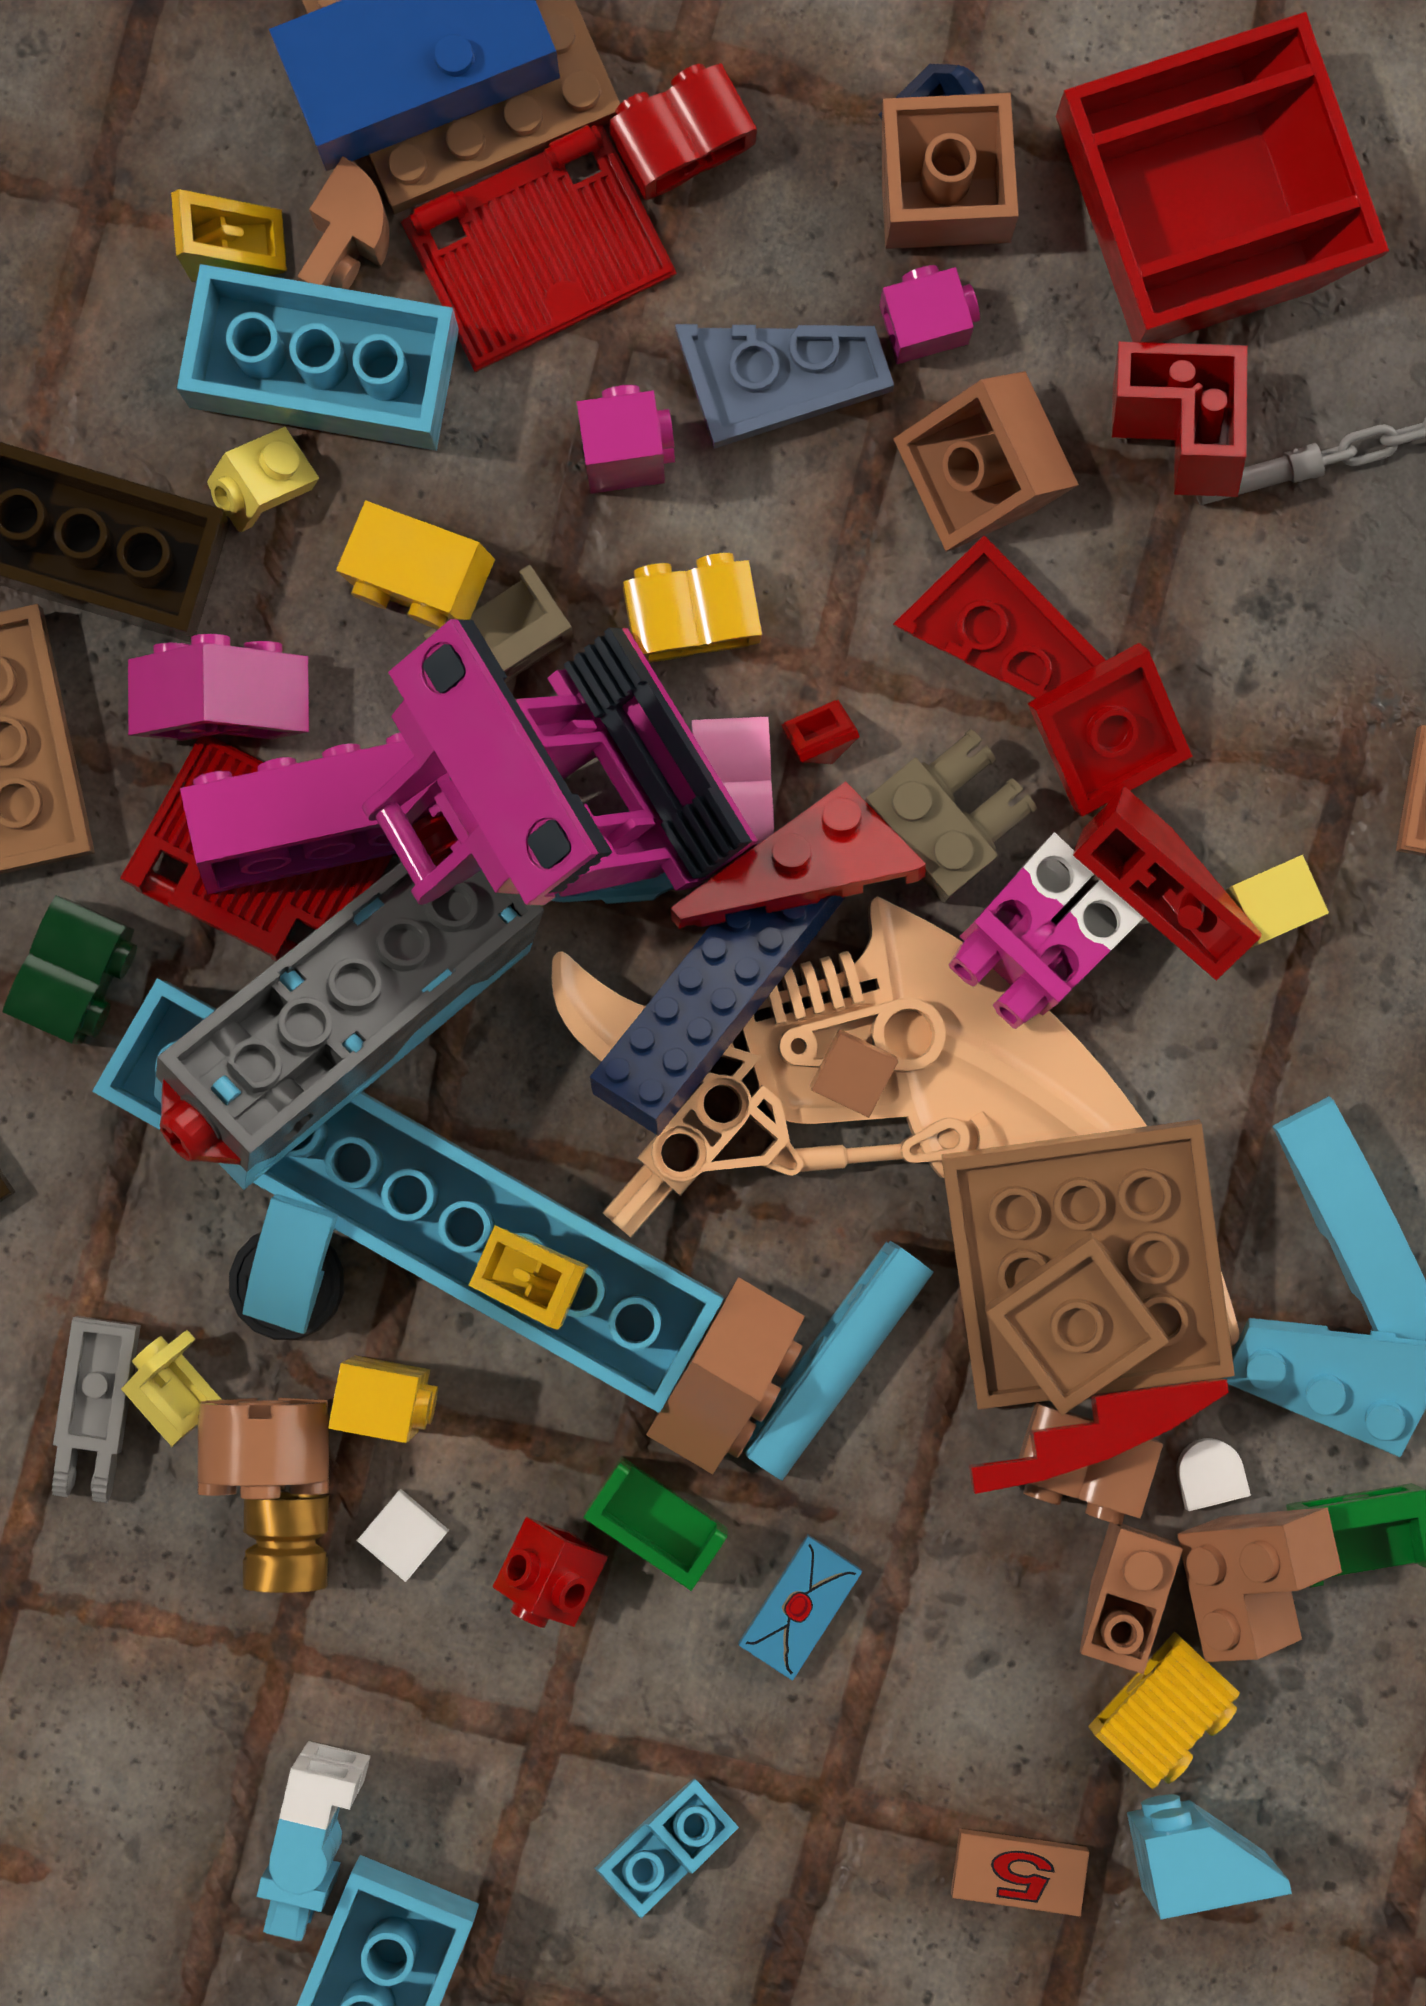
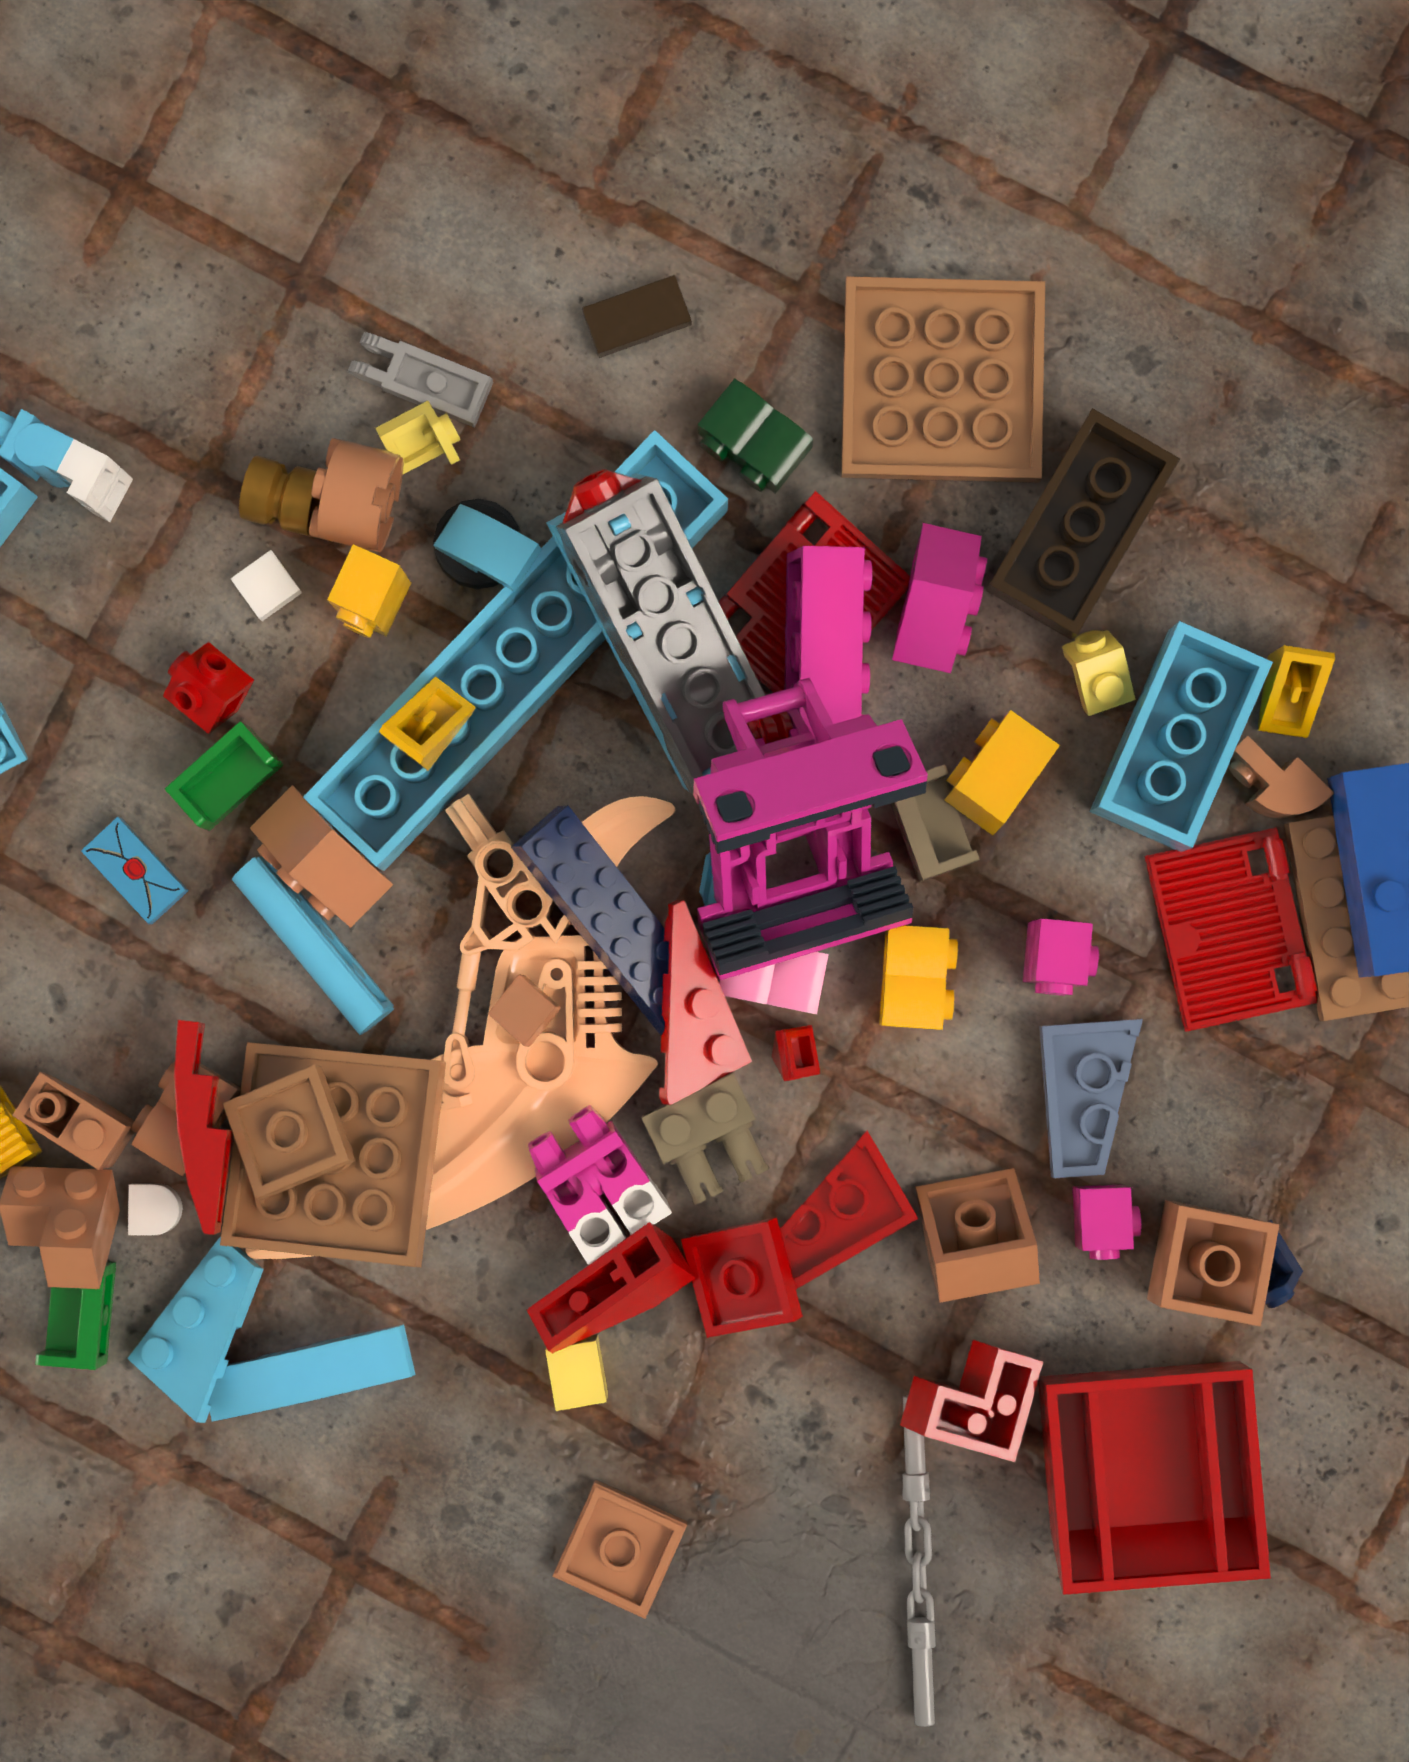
camera: 105 degrees right, 0 degrees up
red brick [610,63,757,200] -> none

